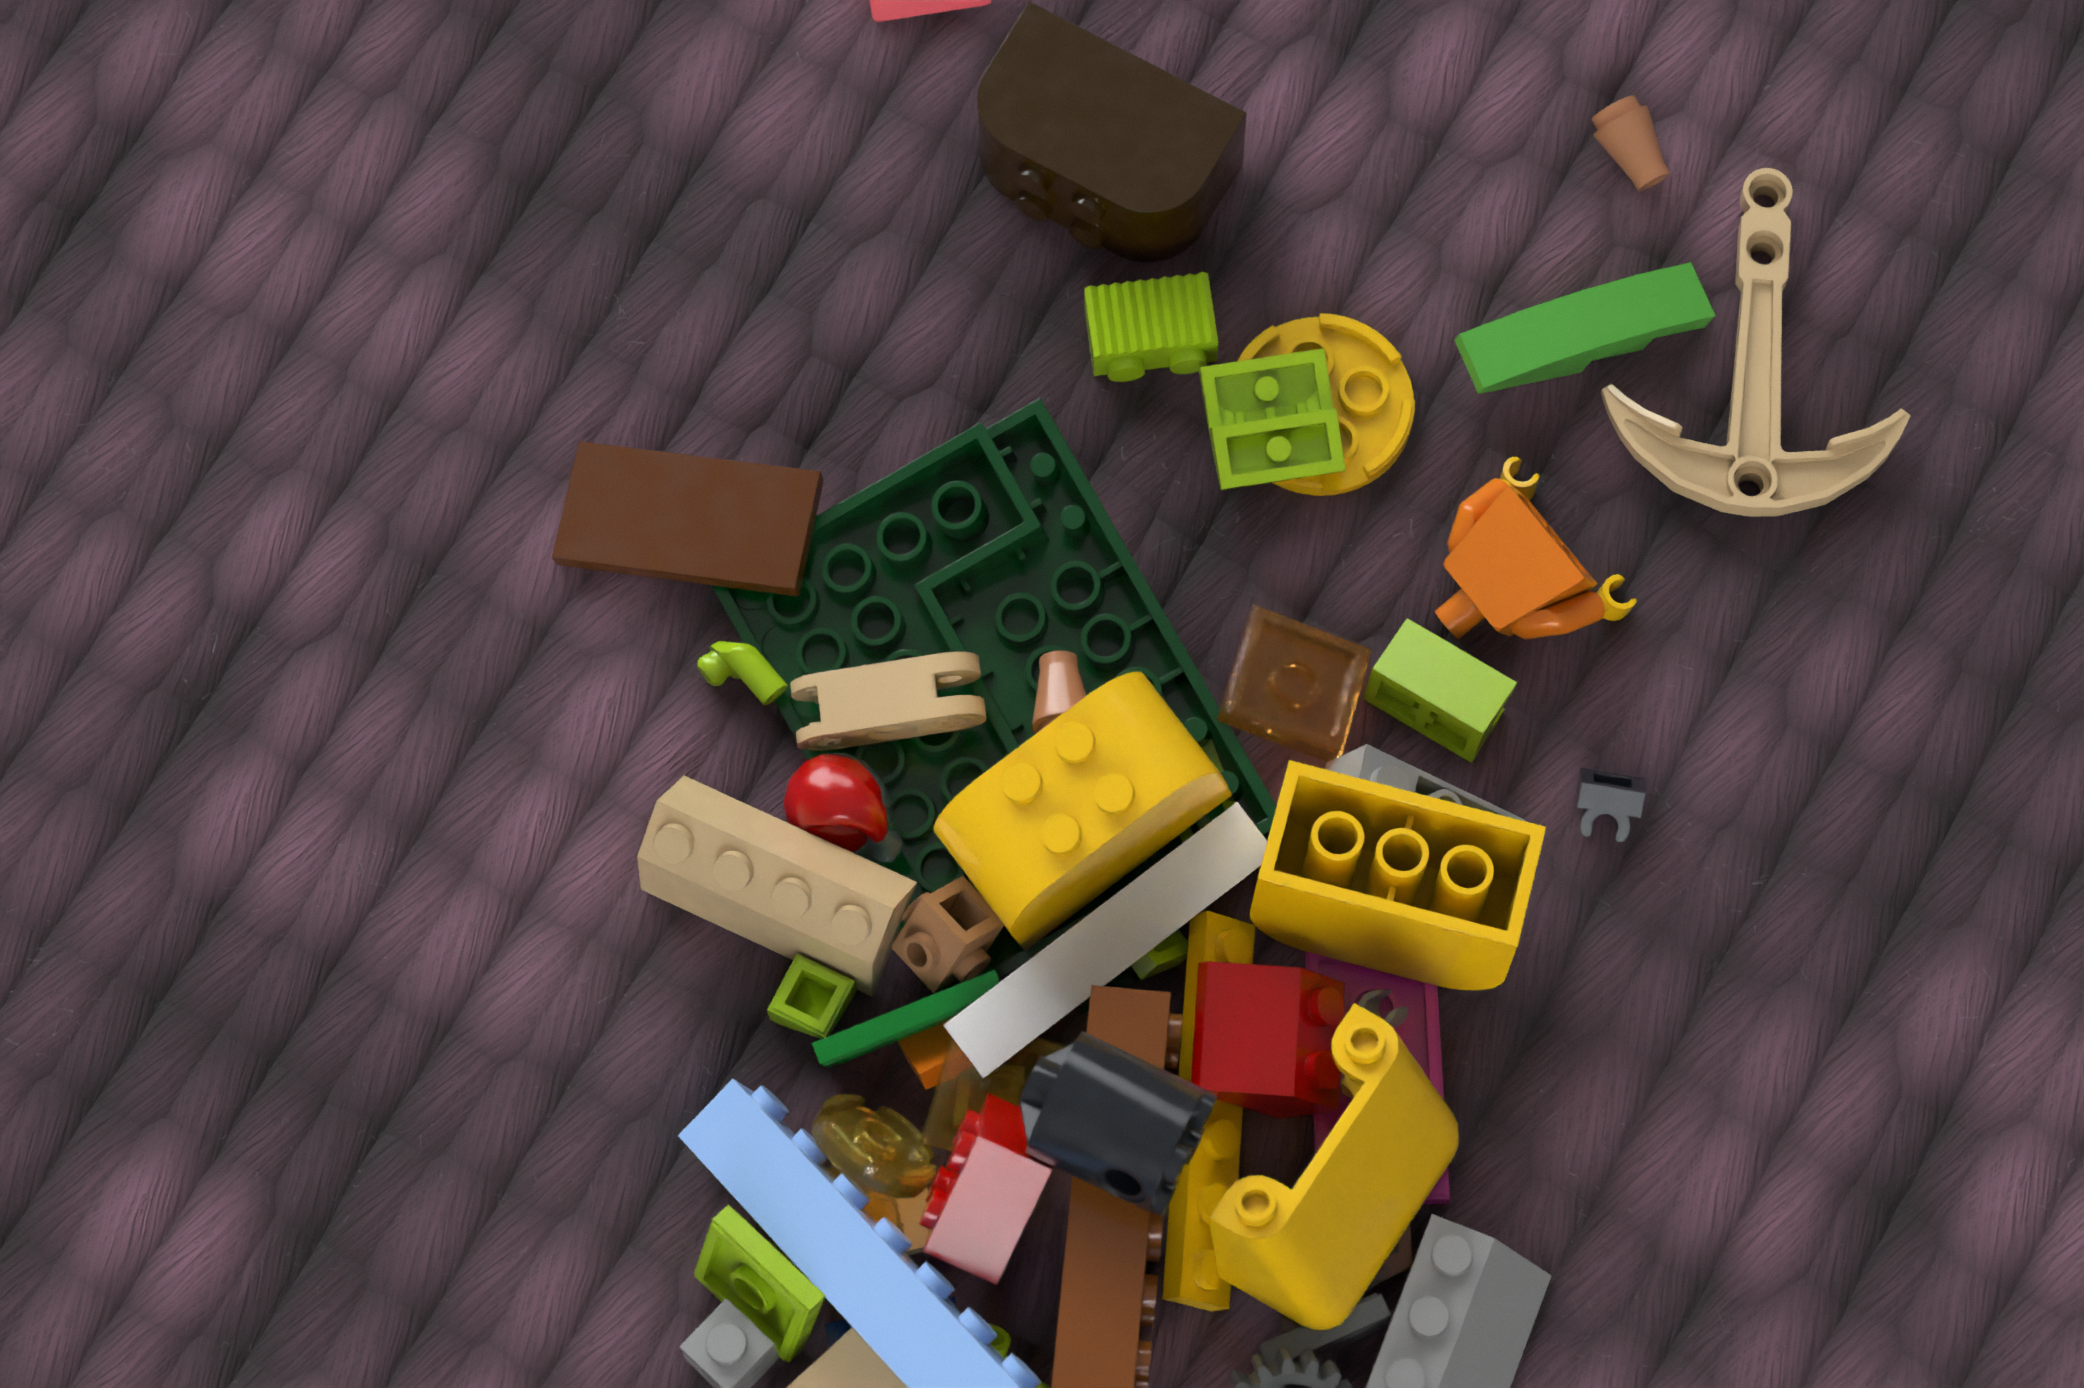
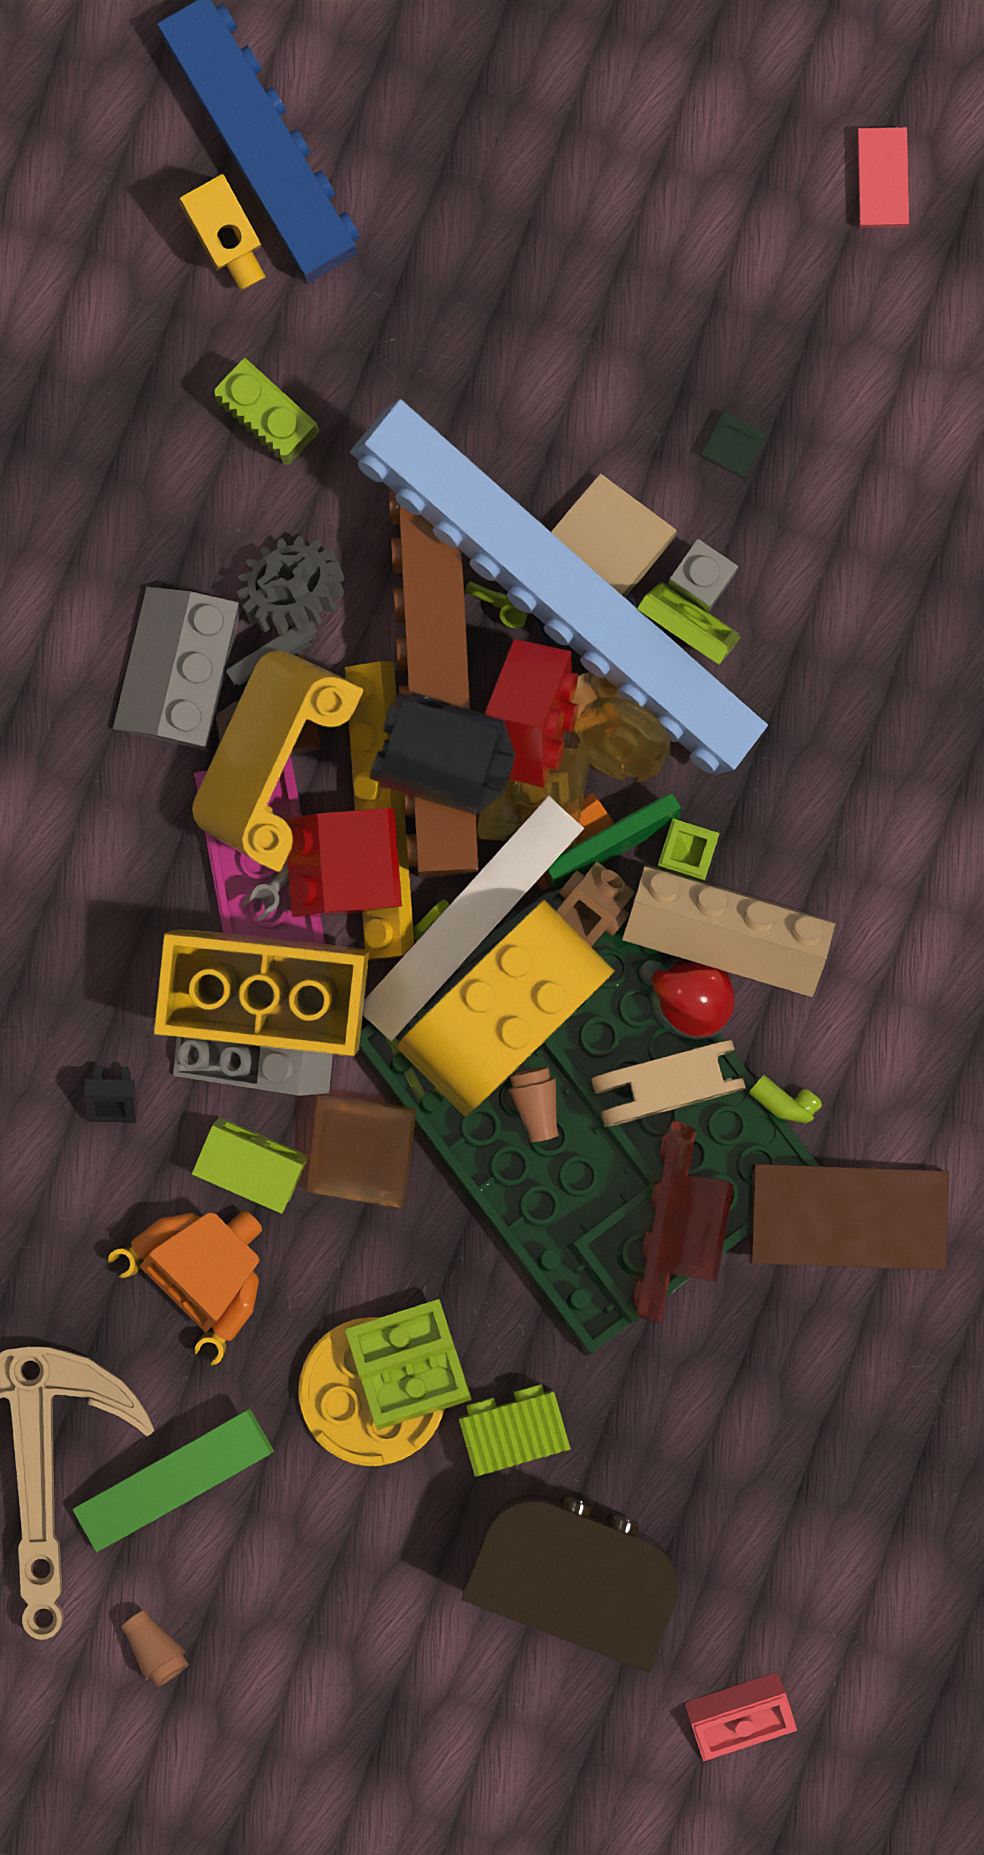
camera: 175 degrees right, 15 degrees up
none -> clear red bracket [634,1120,734,1323]

